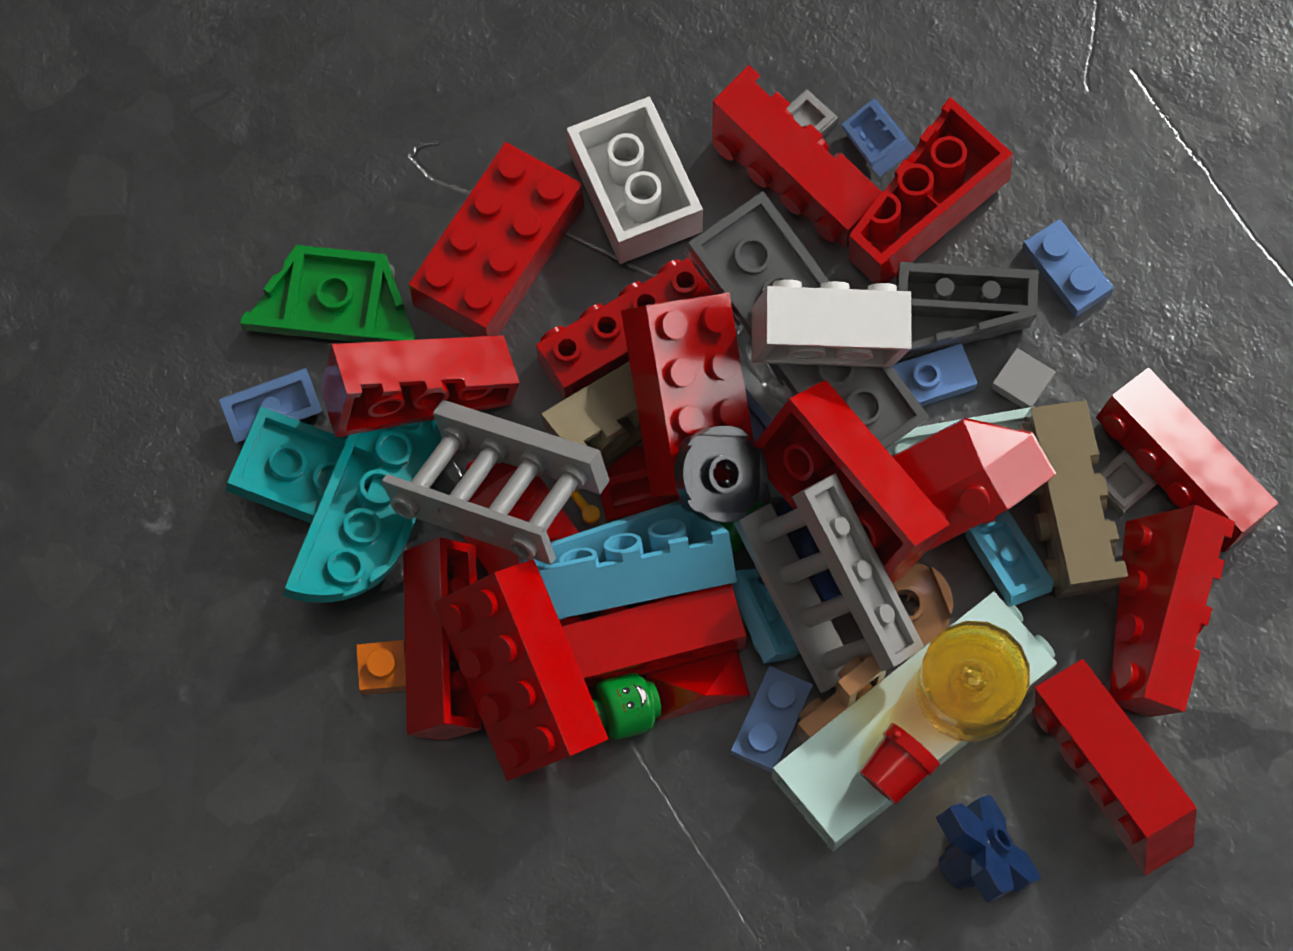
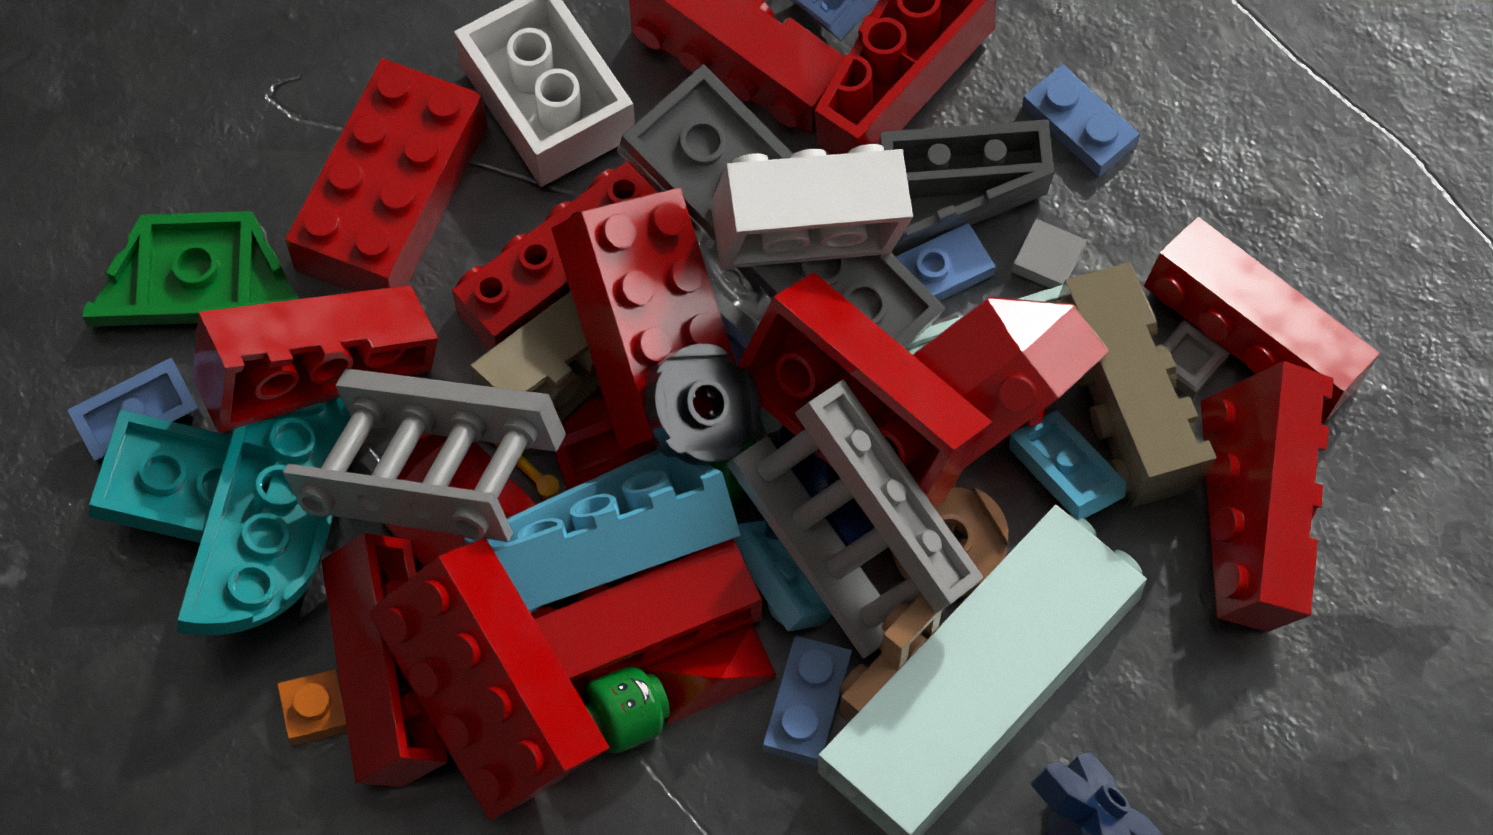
camera: 10 degrees left, 5 degrees down
red piece [859,723,940,805] -> none
clear yellow wheel [916,621,1030,742] -> none
red wedge [1032,659,1197,876] -> none

